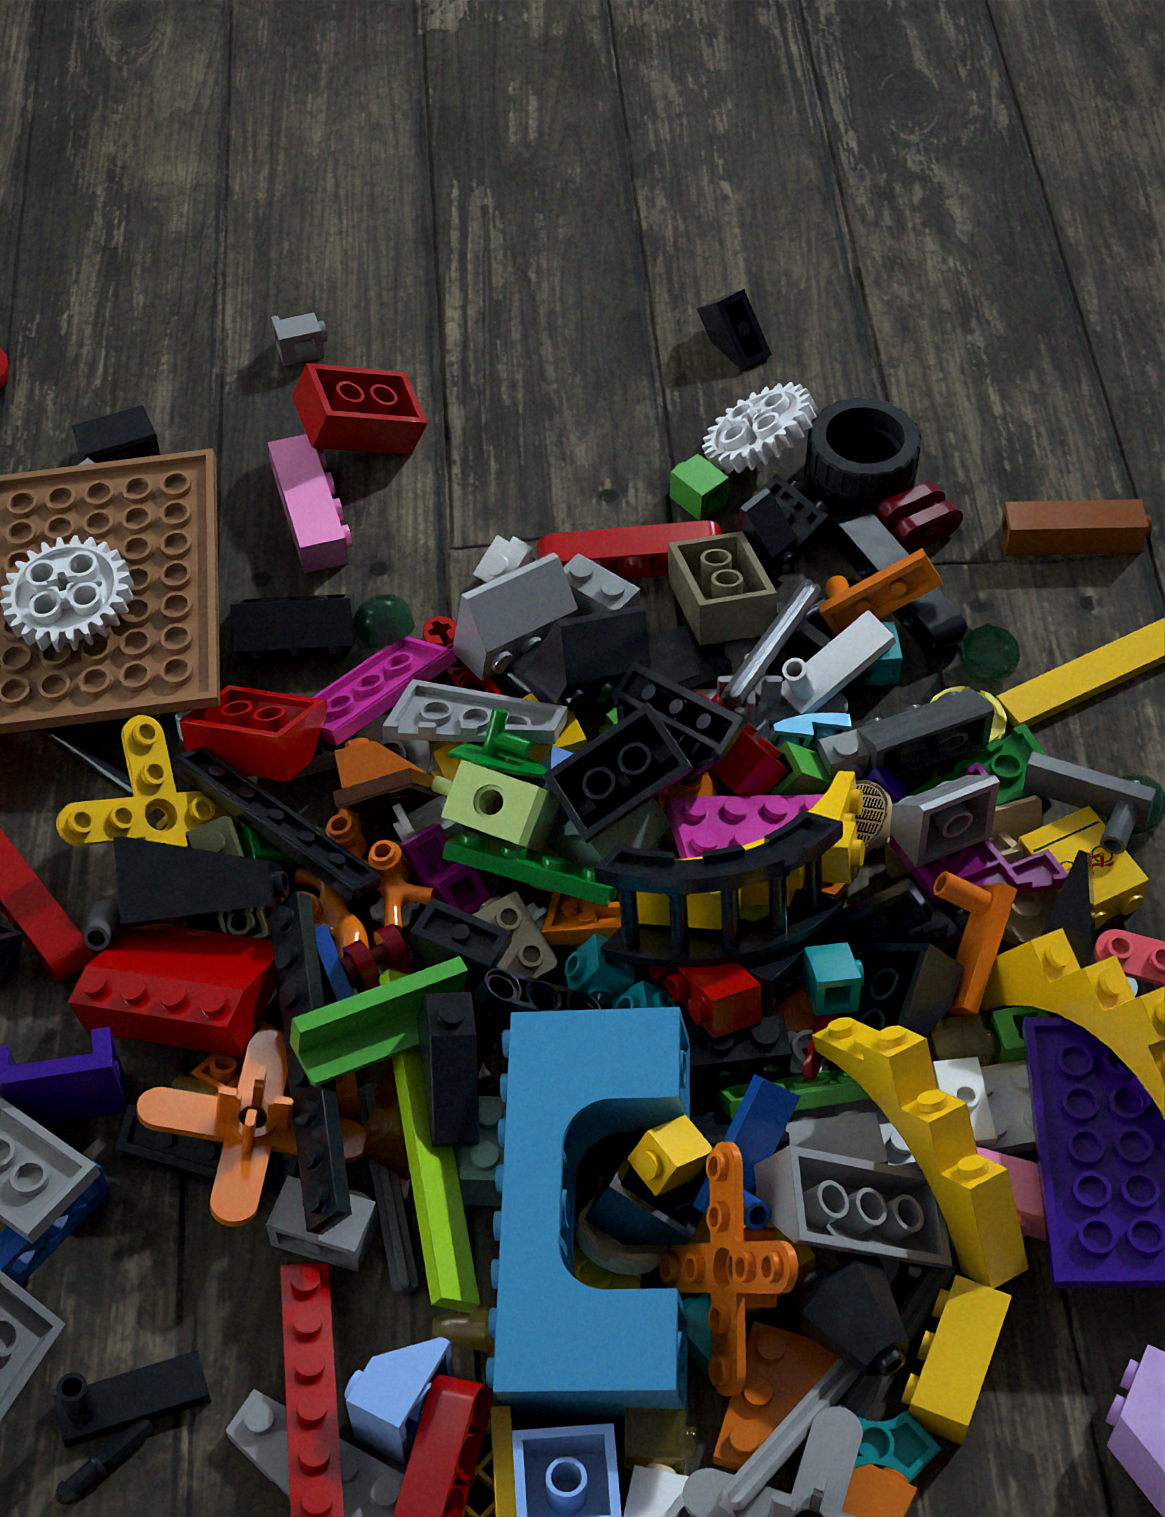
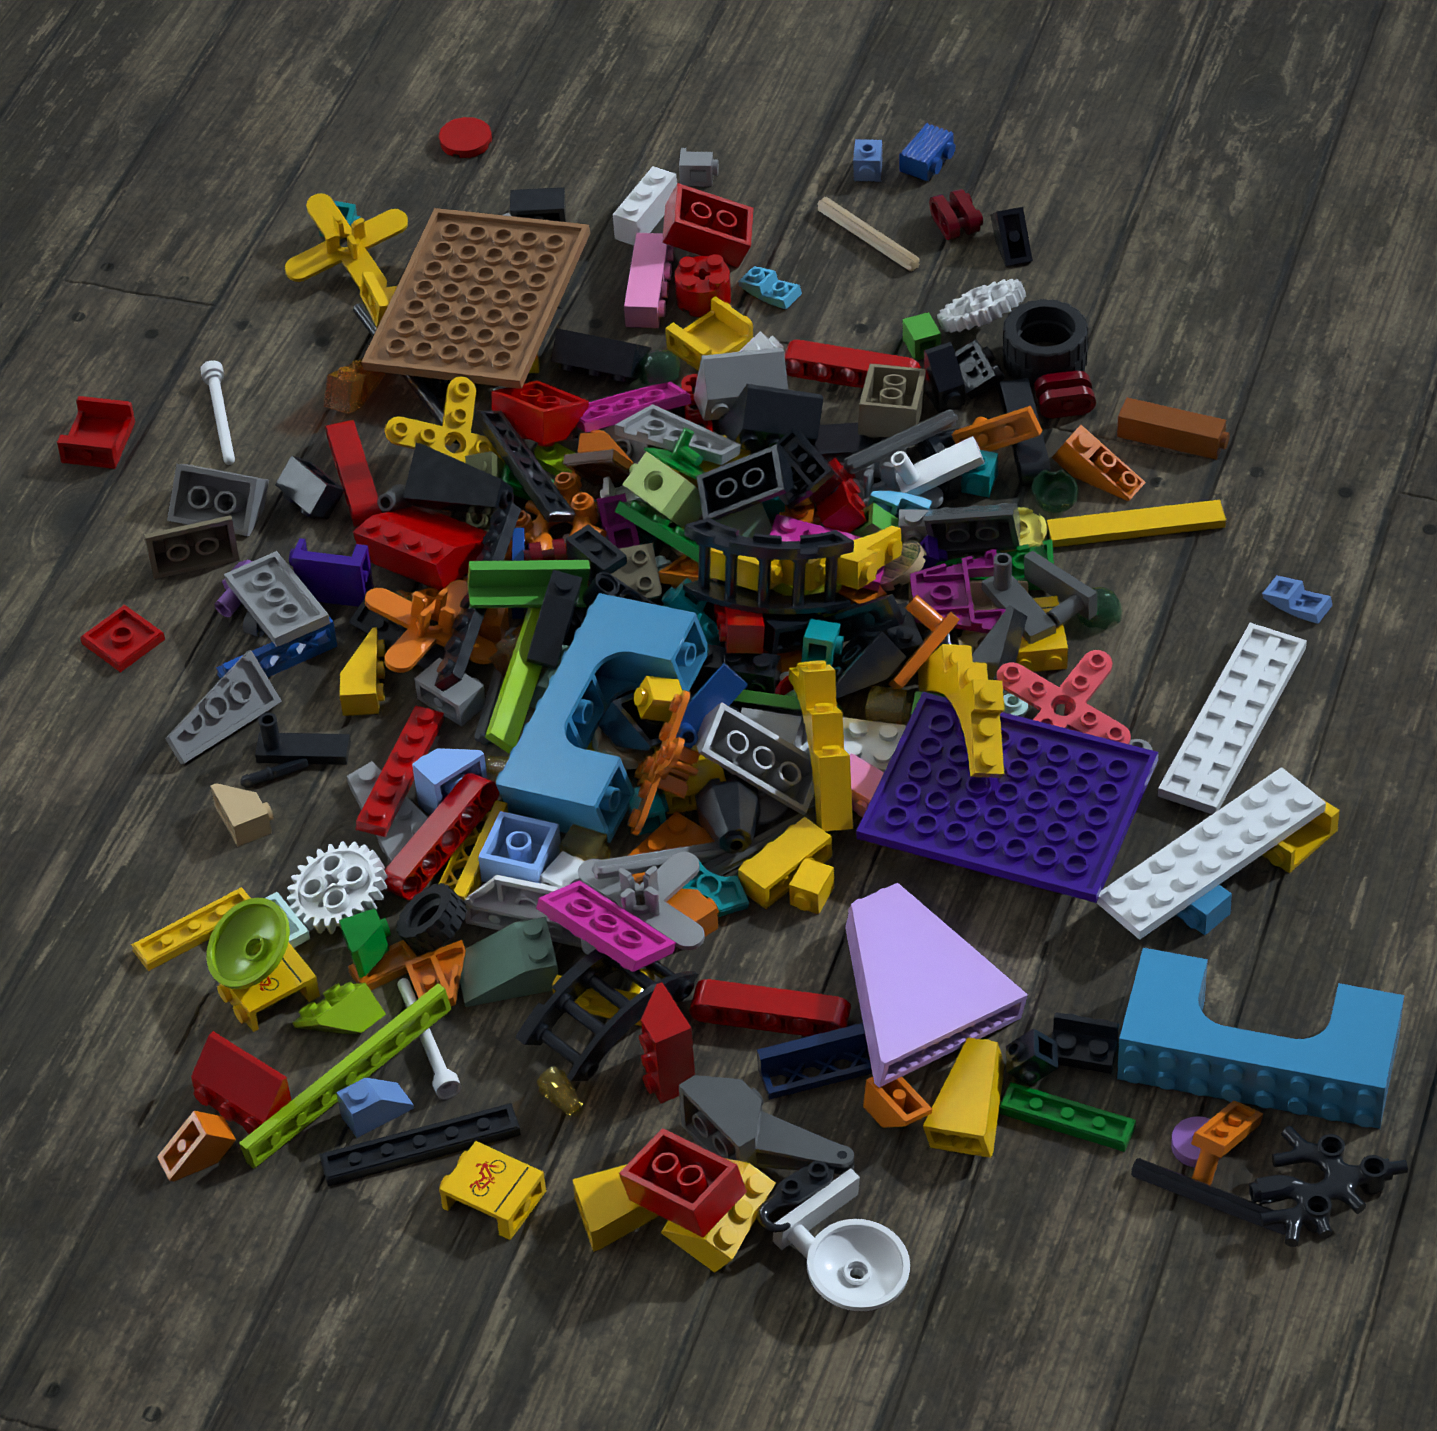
camera: 25 degrees right, 5 degrees down
white gear [0,535,134,652] -> none
light grey brick [563,553,640,617] -> none
light grey slope [890,775,1000,868] -> none
white plate [932,1057,998,1147] -> none
none -> yellow slope [340,627,385,716]
none -> lime plate [534,442,575,476]
none -> white brick [613,166,677,245]
none -> yellow panel [665,296,753,371]
none -> red brick [675,254,731,318]
none -> medium azure slope [738,266,802,309]
none -> yellow brick [789,858,834,914]
none -> tan axle [817,197,920,271]
none -> medium blue brick [853,139,882,182]
none -> blue brick [899,123,956,182]
none -> dark red brick [929,189,983,240]
none -> dark grey piece [982,553,1056,645]
none -> orange slope [1051,425,1146,502]

